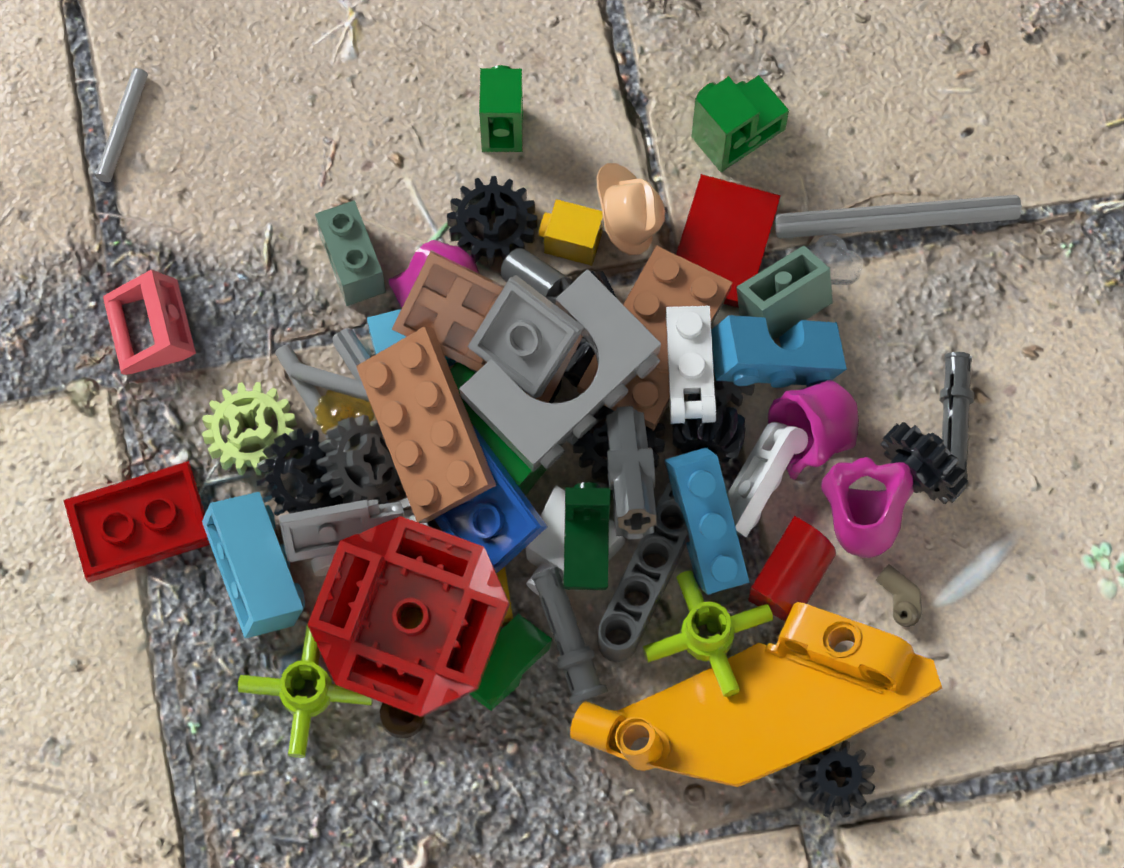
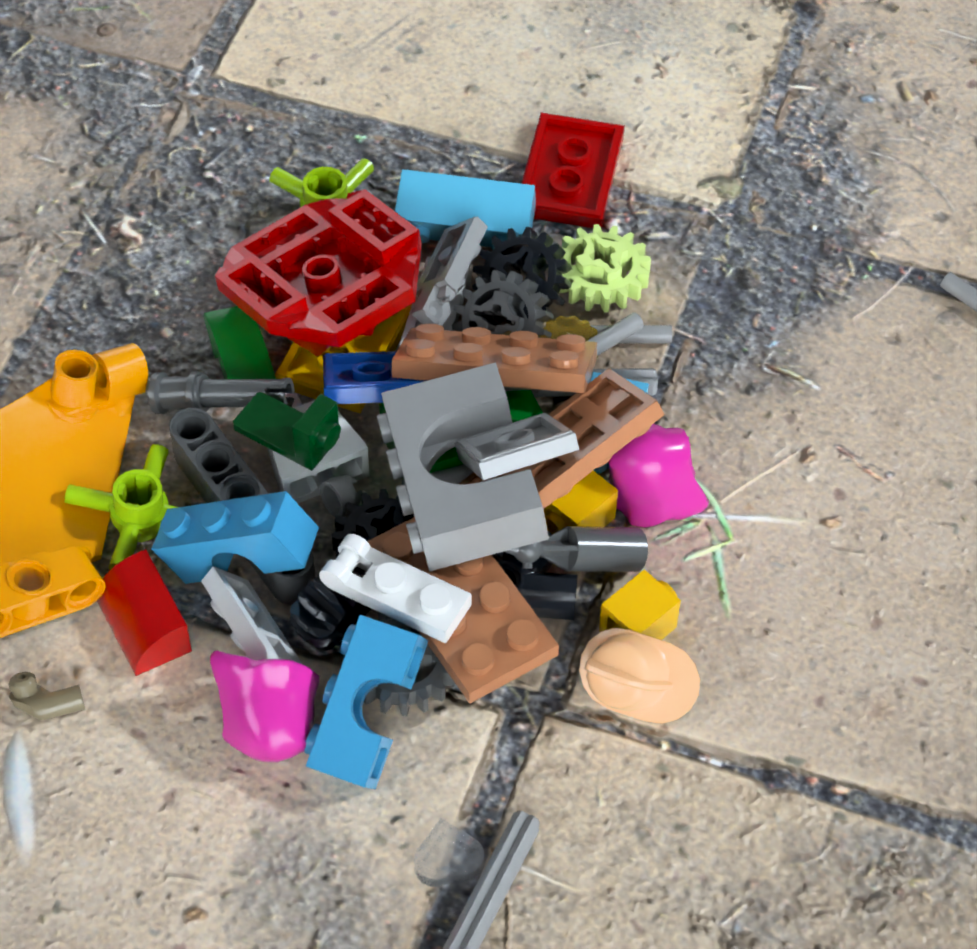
camera: 120 degrees right, 15 degrees down
coral tile [103,269,196,375] -> none
sand green brick [315,200,386,306] -> none
black gear [447,176,538,266] -> none
green brick [479,65,523,152] -> none
dark grey piece [606,406,656,539] -> none
red tile [676,174,781,308] -> none
green brick [691,75,789,172] -> none
sand green brick [736,245,833,340] -> none
dark pink piece [821,457,914,558] -> none
black gear [881,422,969,504] -> none
dark grey pin [939,352,974,479] -> none

